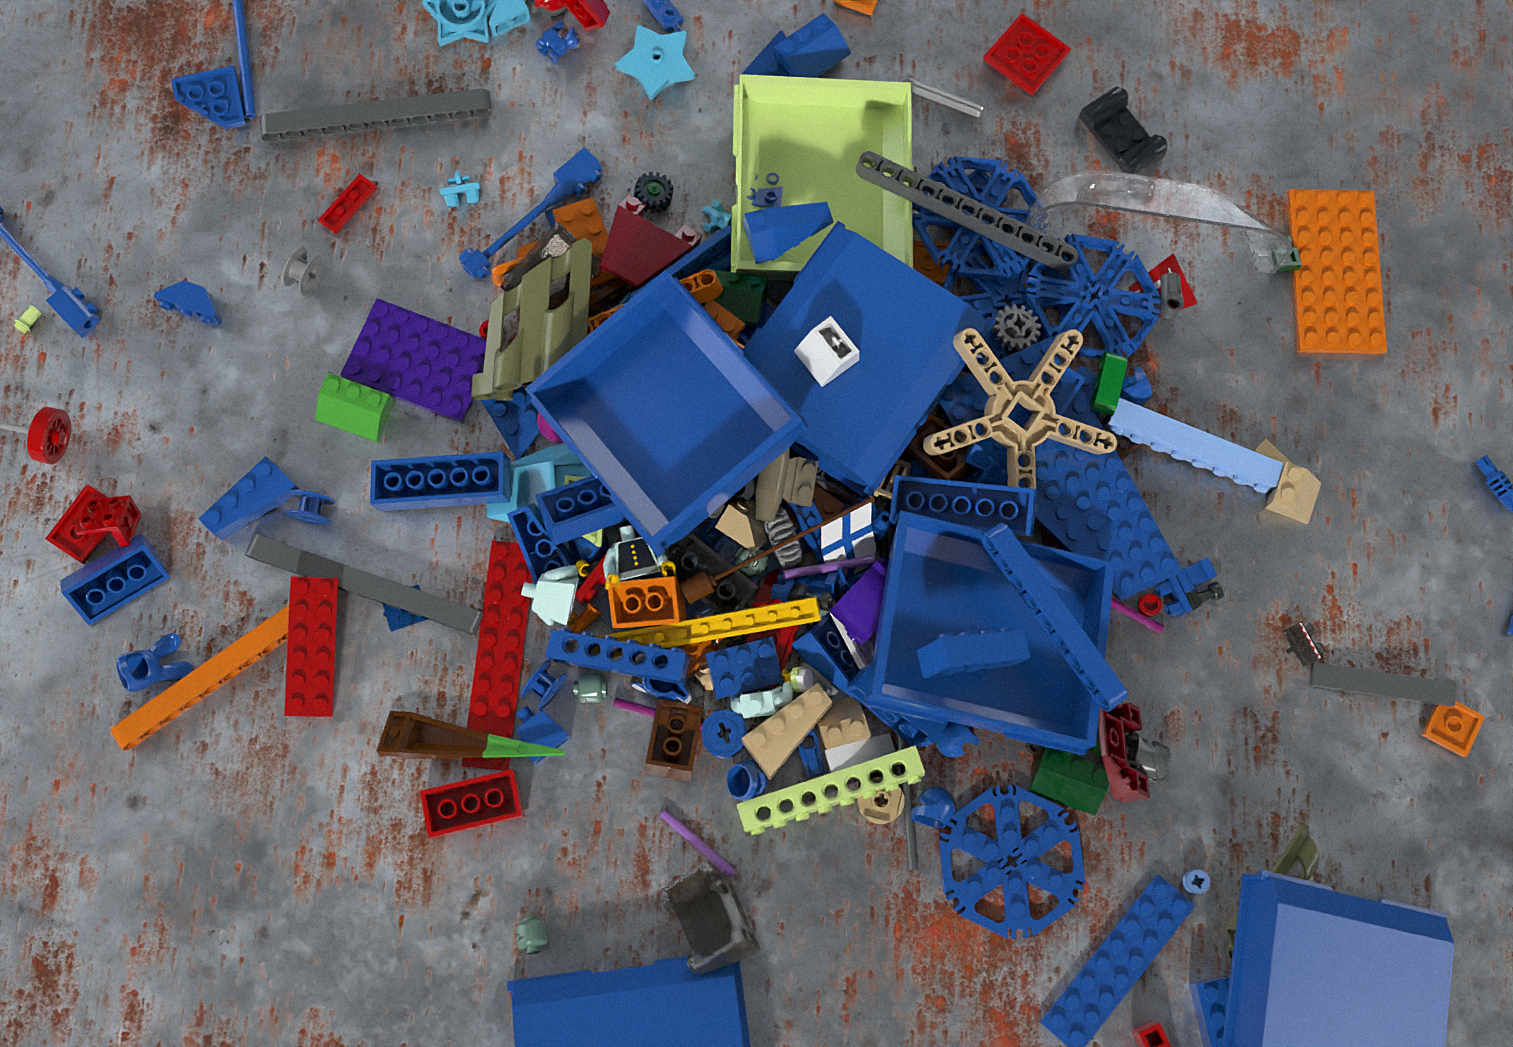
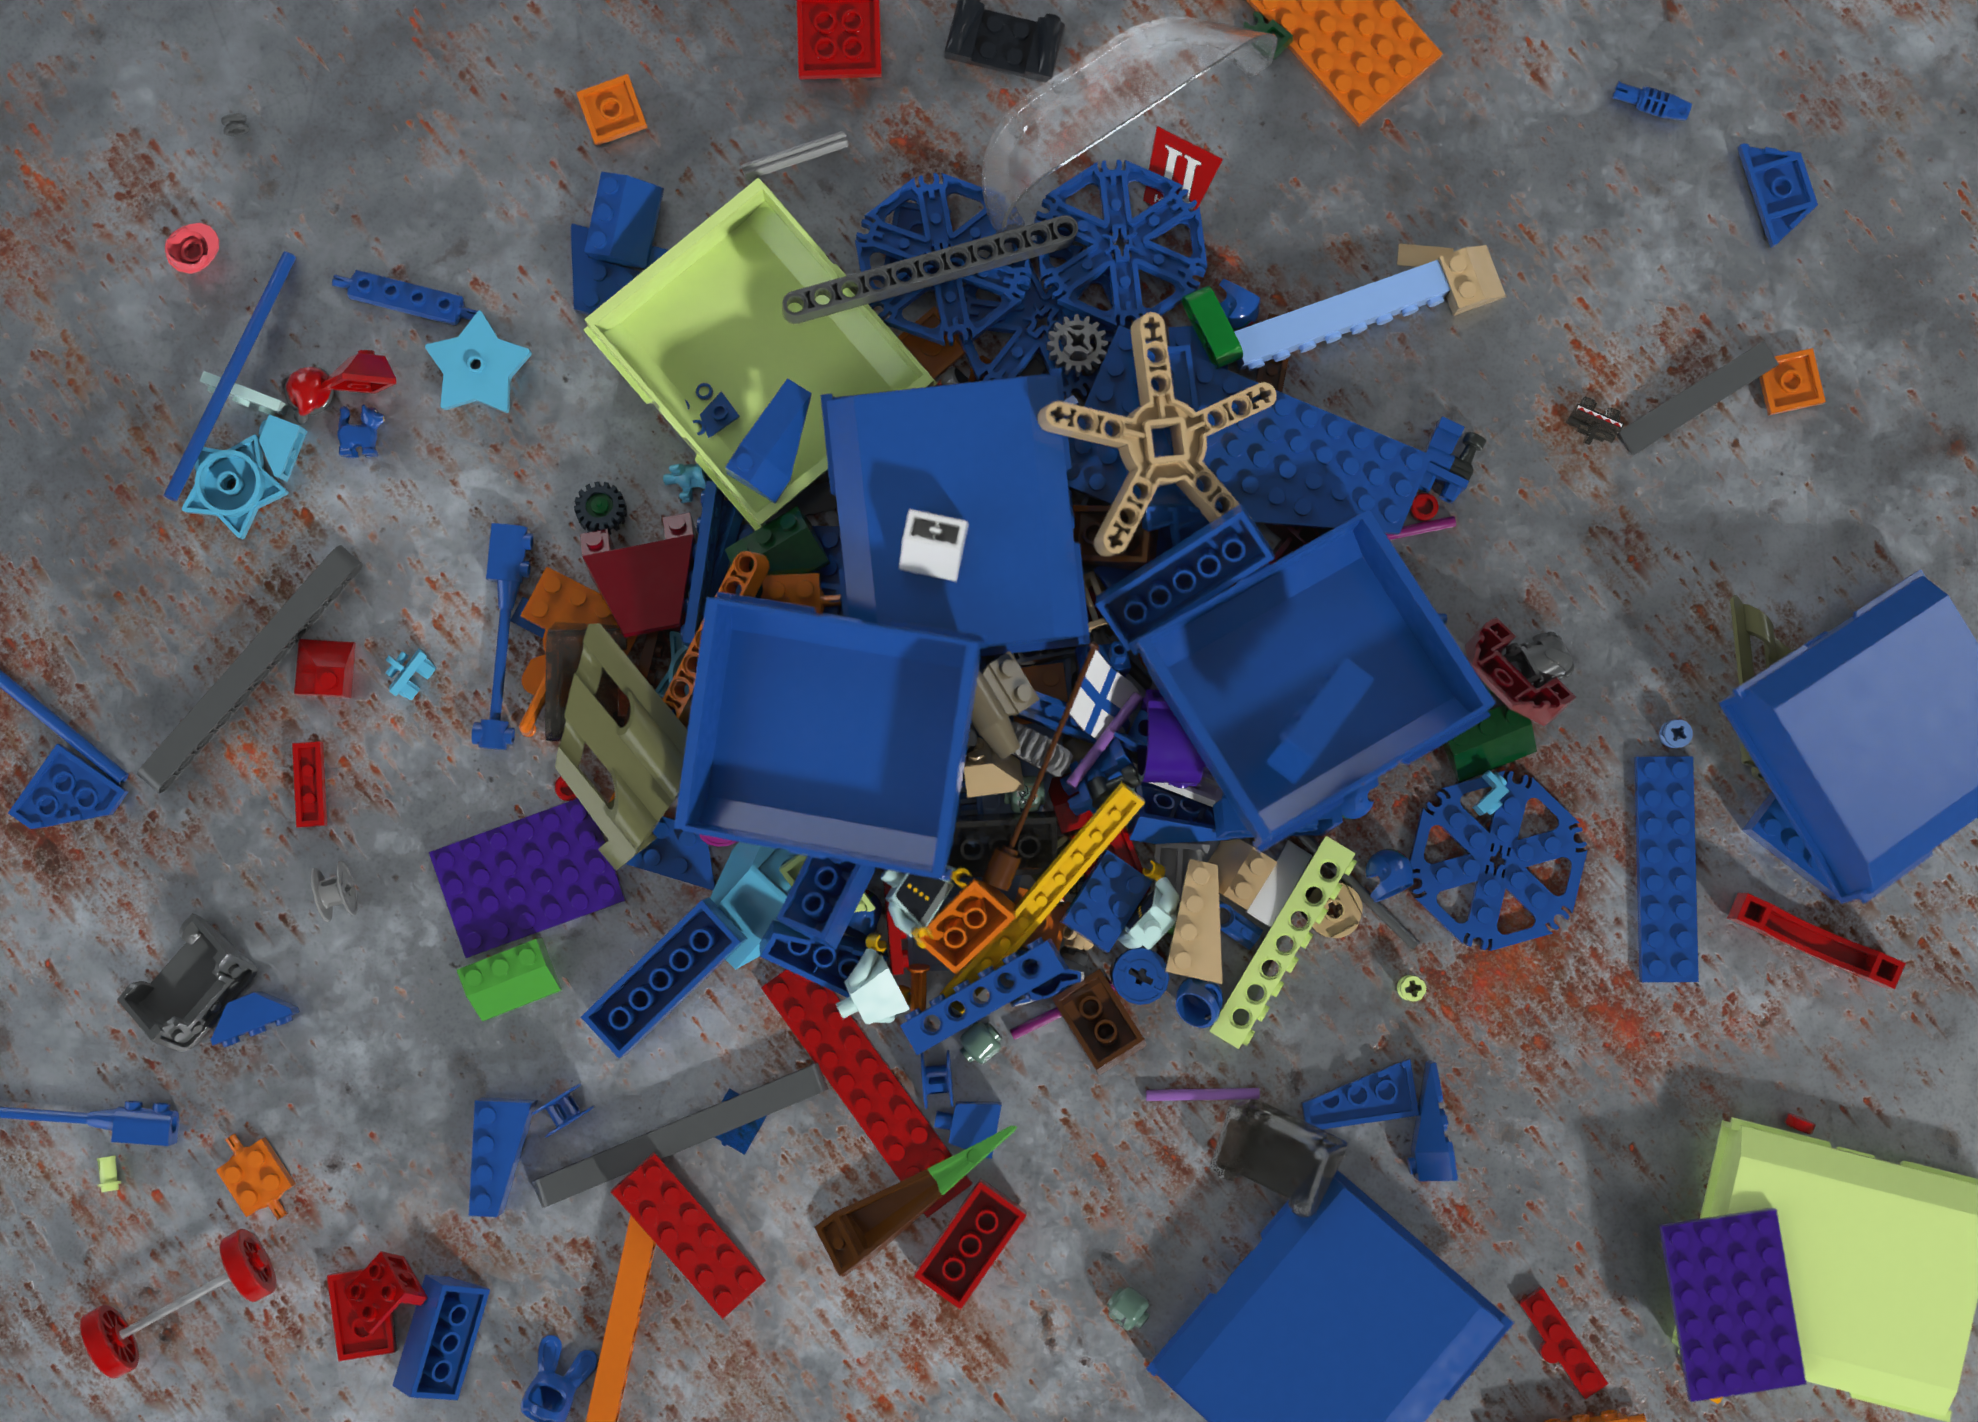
camera: 35 degrees left, 10 degrees up
white piece [790,667,813,693] -> none
blue beam [981,522,1128,712] -> none
dark grey piece [1159,273,1184,320] -> none
none -> dark grey windscreen [117,913,257,1052]
none -> orange plate [216,1133,296,1221]
none -> red slope [294,639,356,698]
none -> blue wing [1301,1058,1419,1132]
none -> yellowish green bush [1396,975,1426,1002]
none -> blue wedge [1407,1061,1458,1181]
none -> medium azure bracket [1472,770,1509,816]

